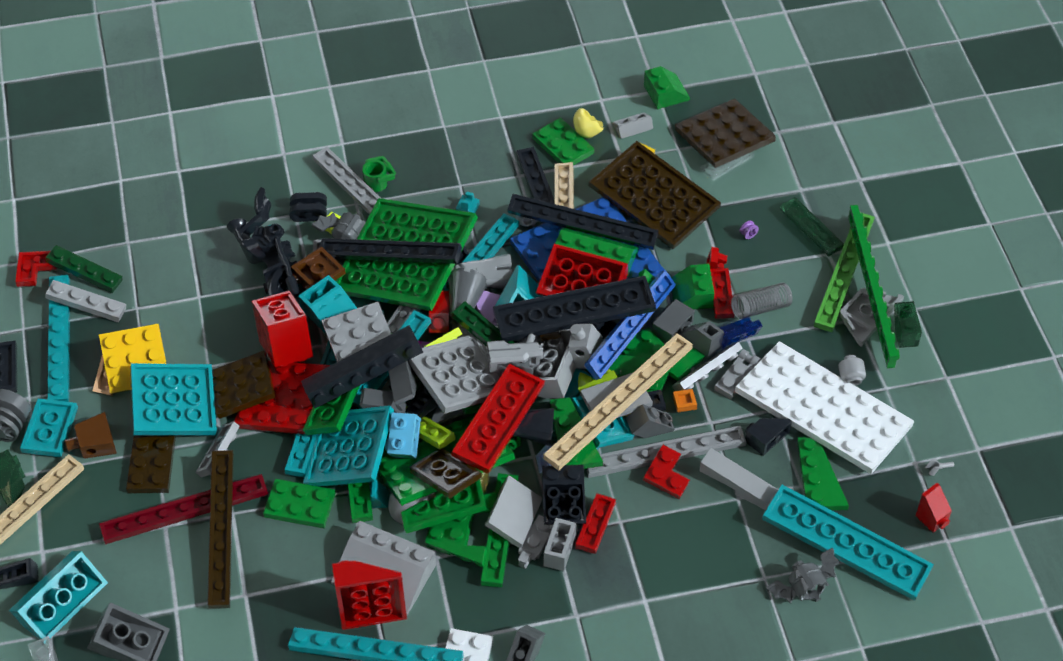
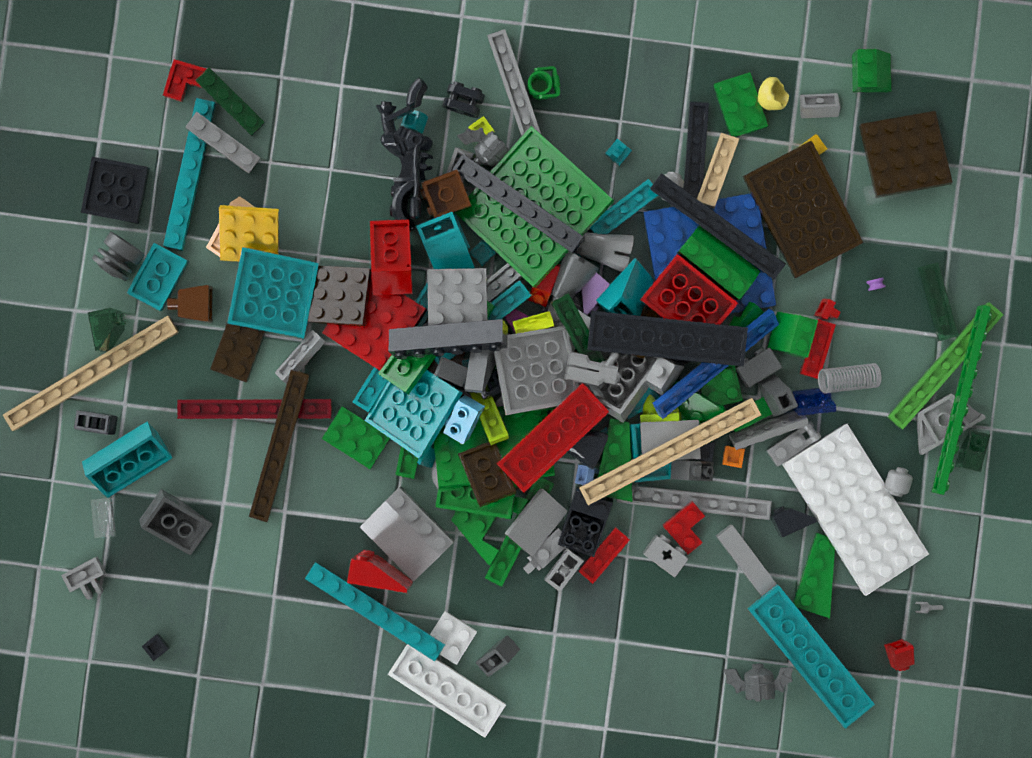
camera: 20 degrees right, 35 degrees up
none -> light grey brick [642,534,688,577]

